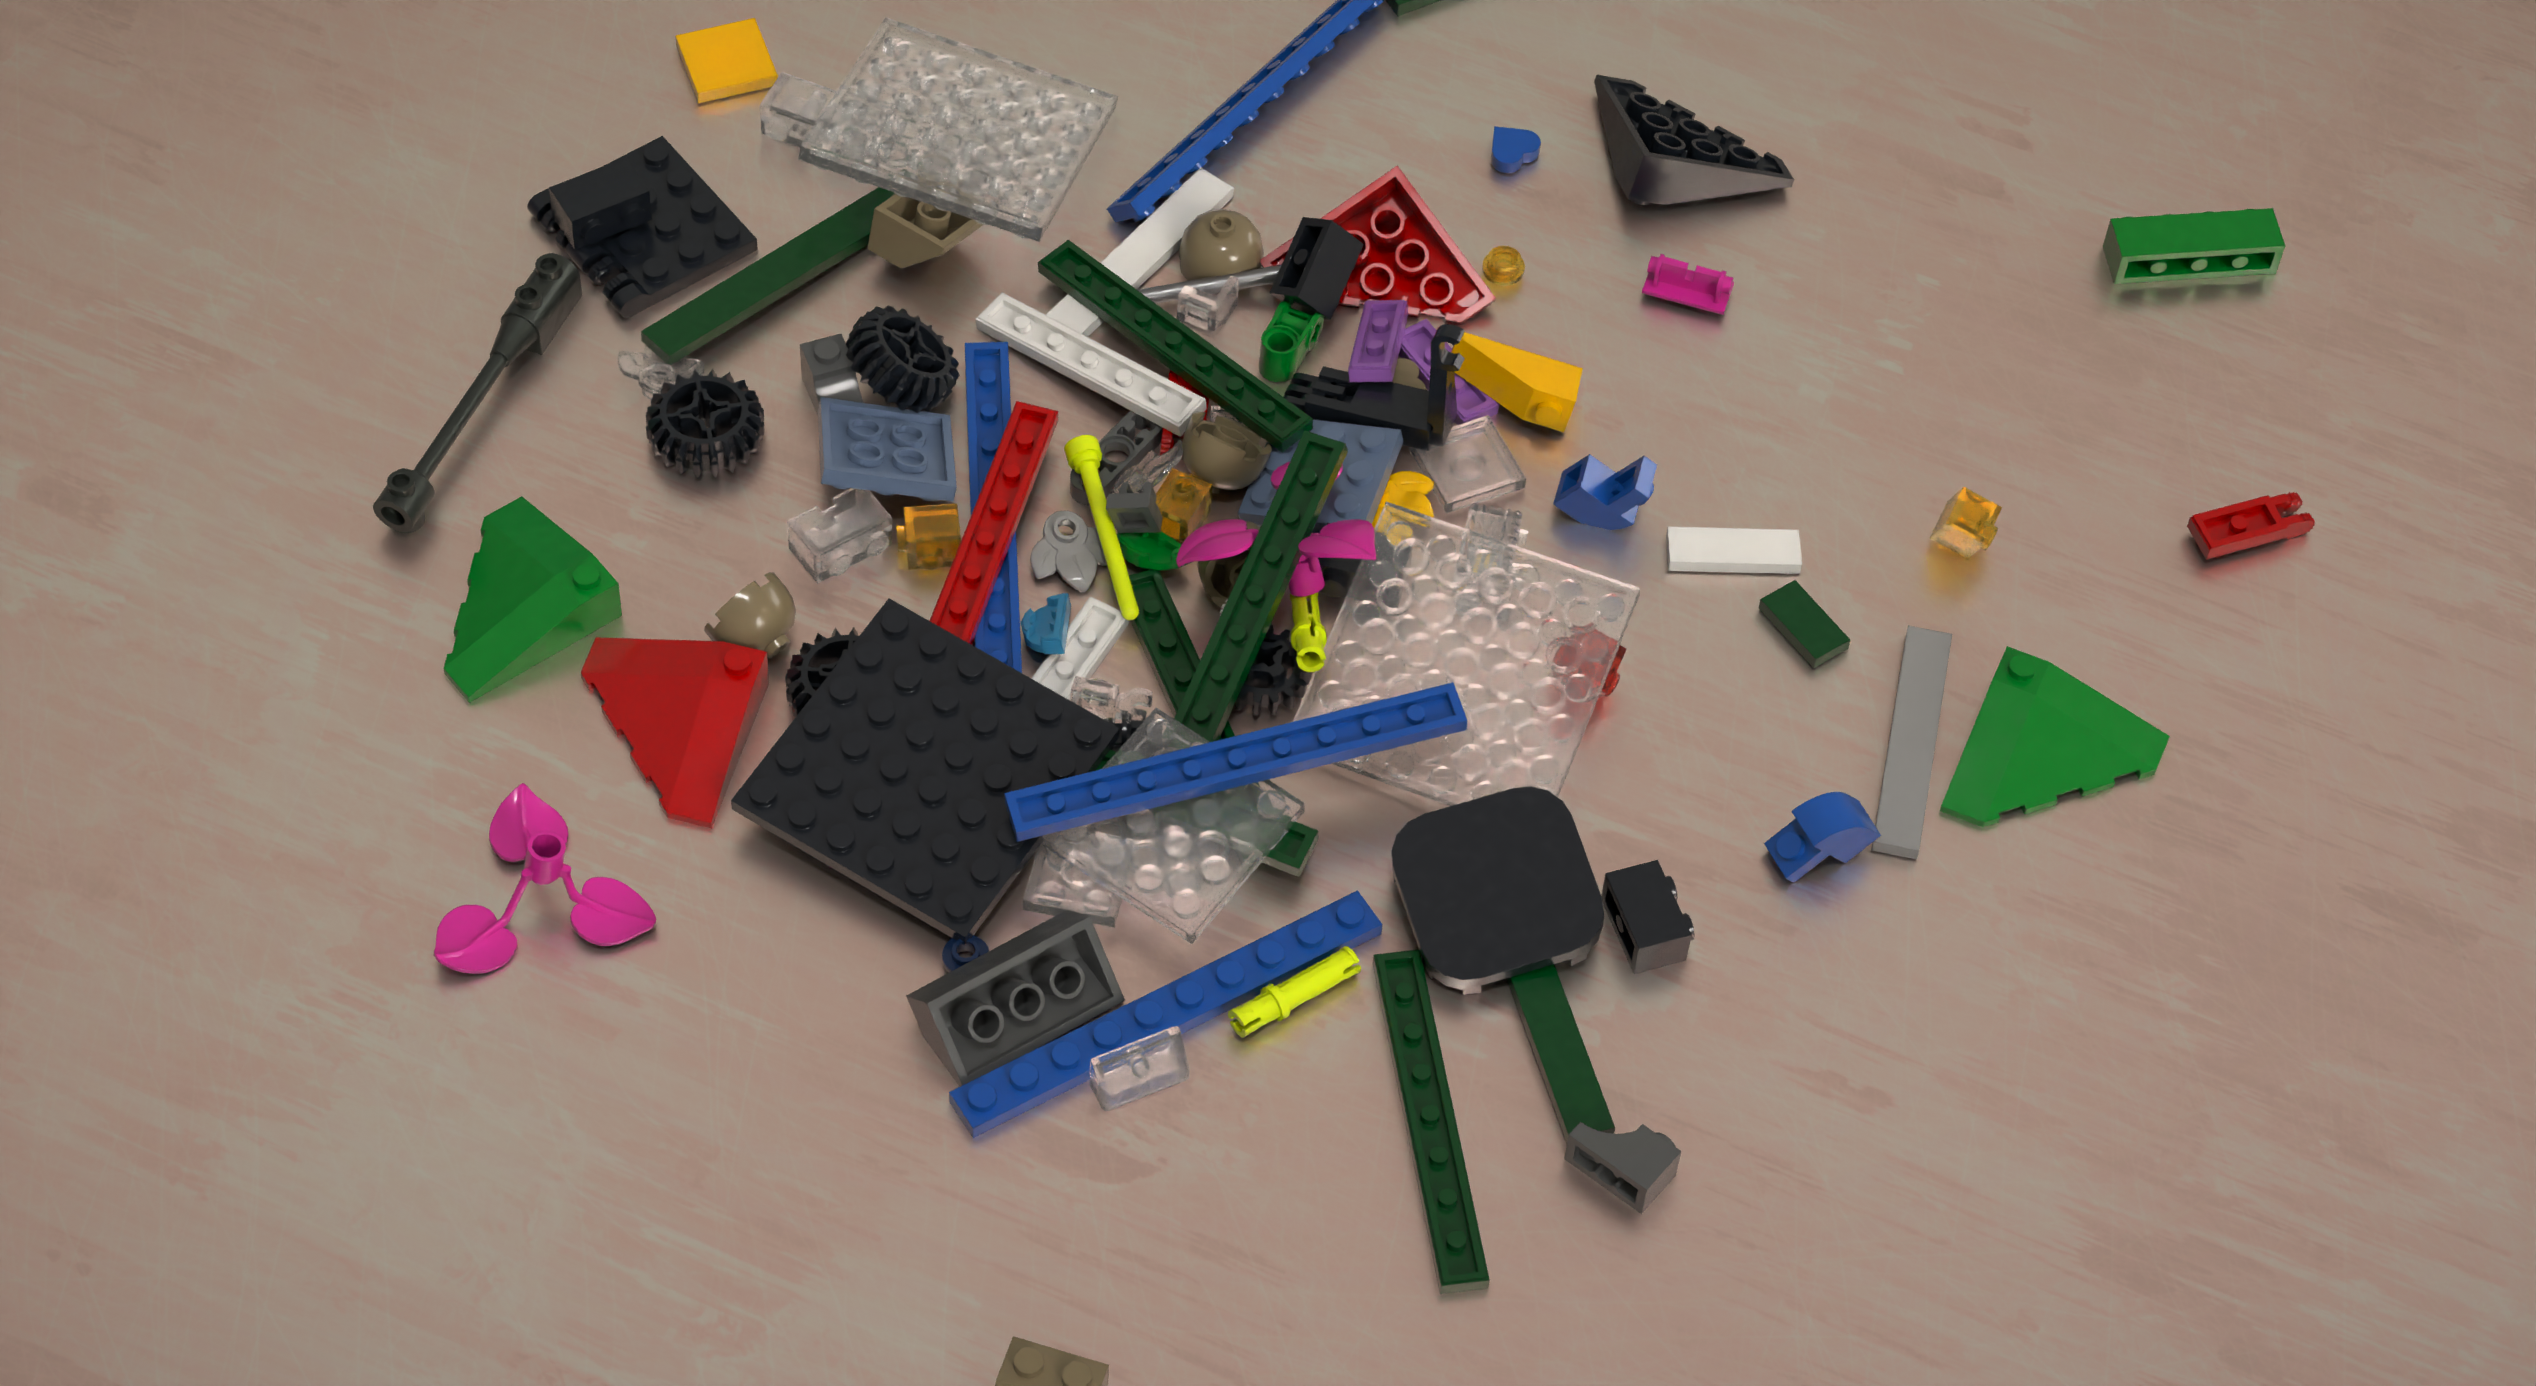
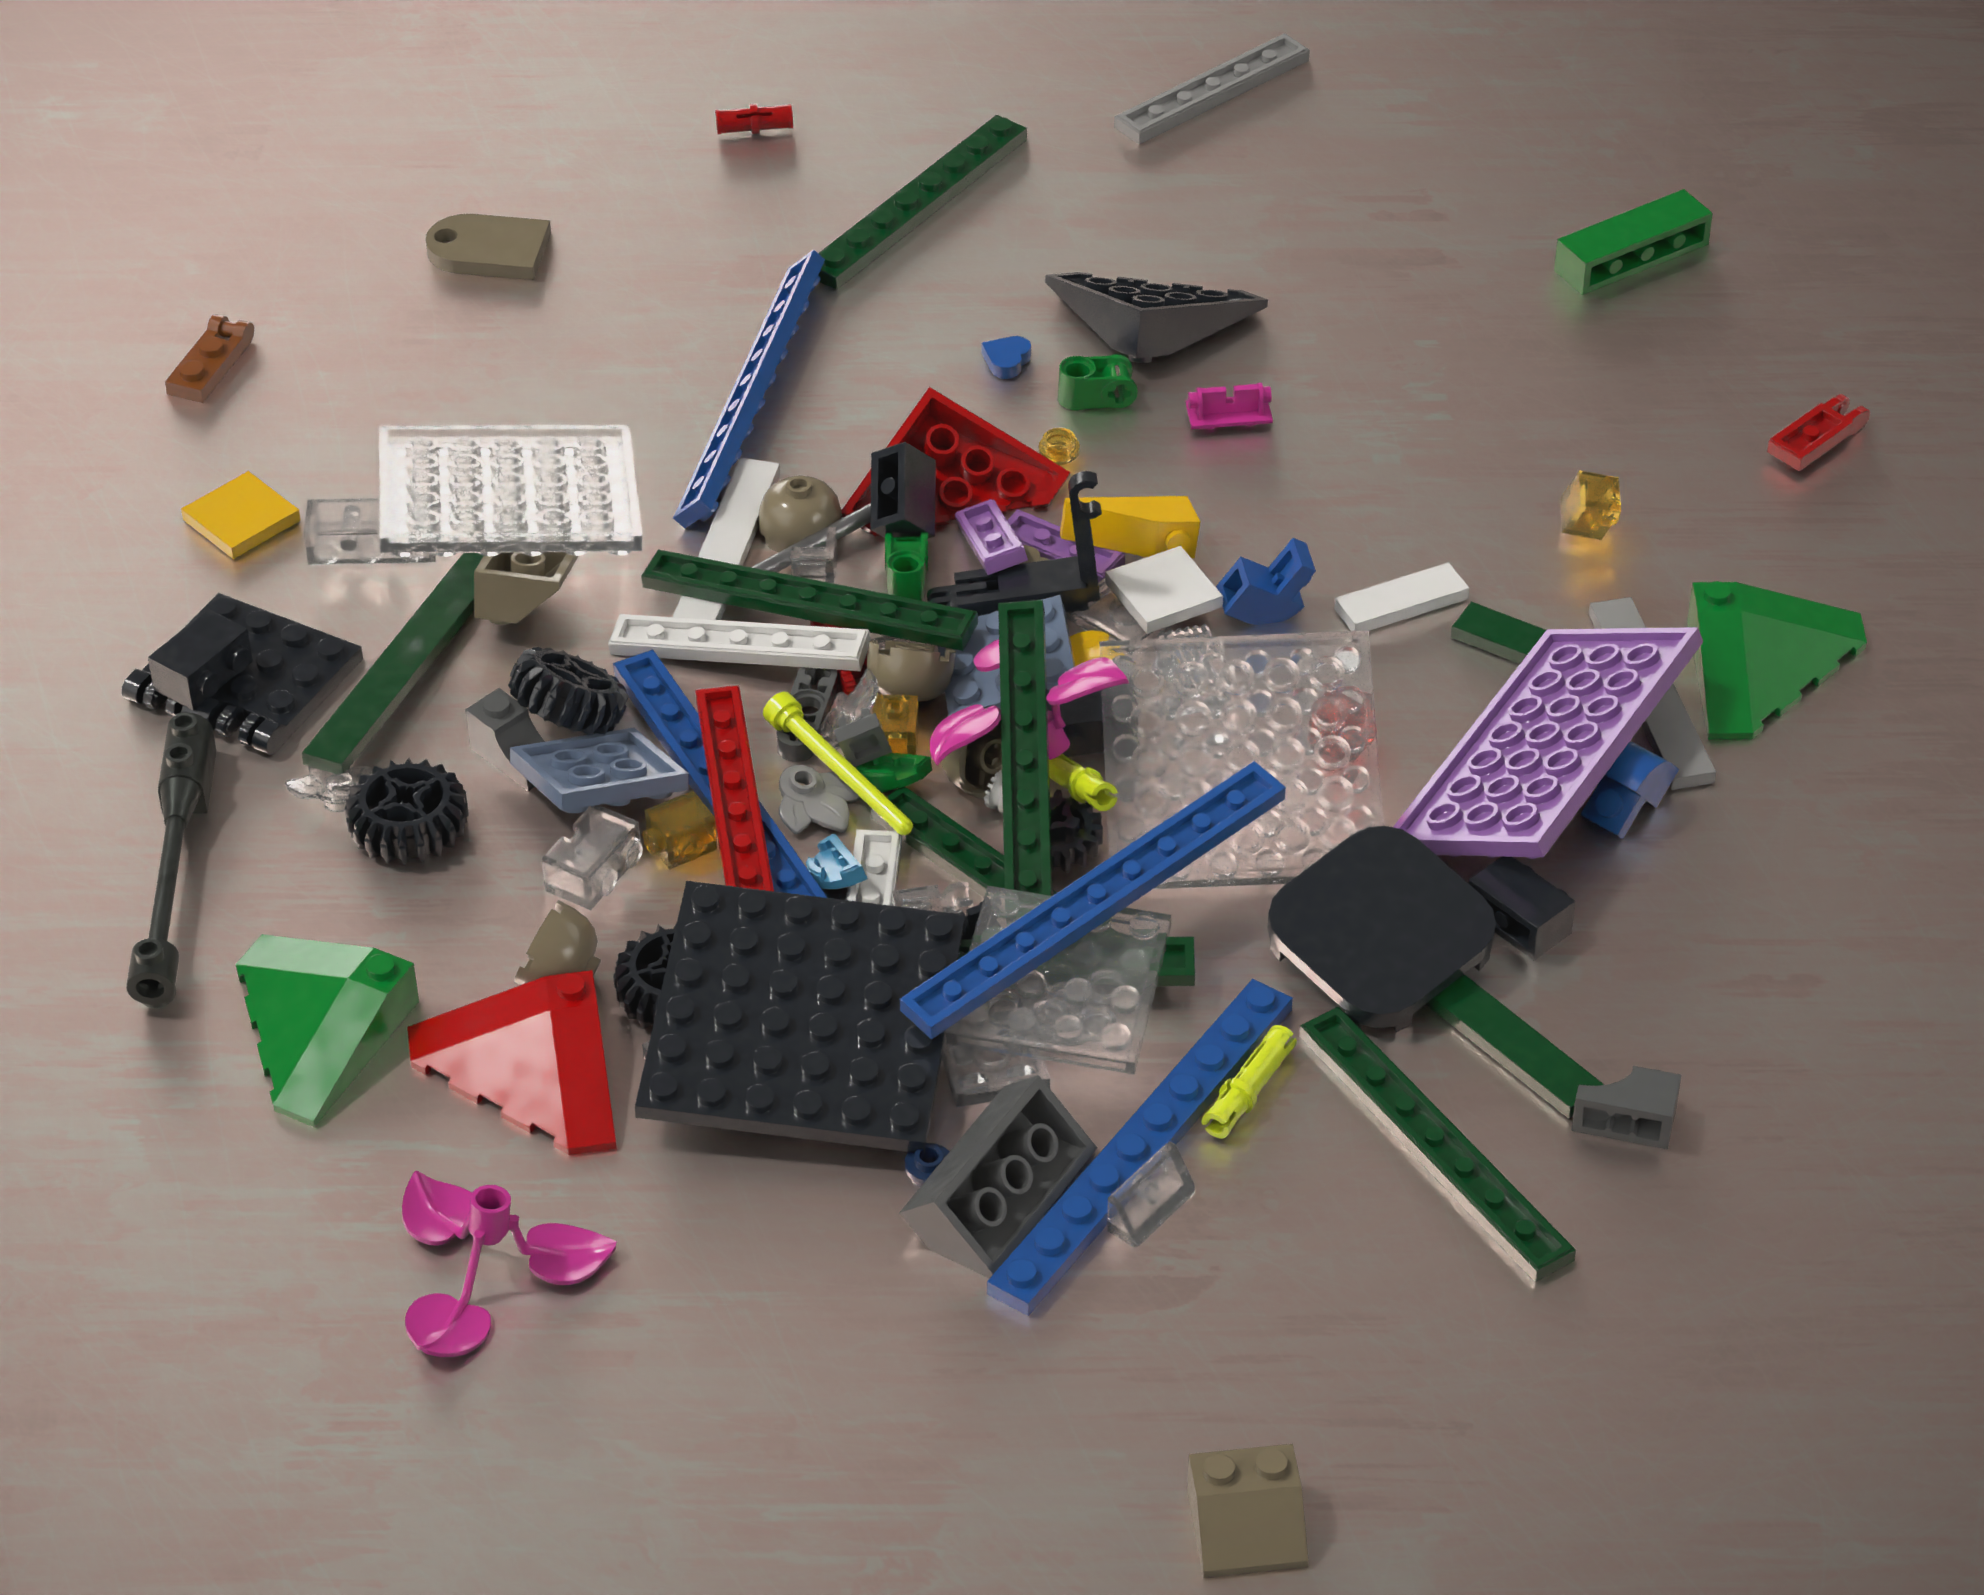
camera: 20 degrees left, 10 degrees down
none -> green piece [1057,354,1138,411]
none -> white tile [1105,546,1223,634]
none -> medium lavender plate [1393,627,1703,859]

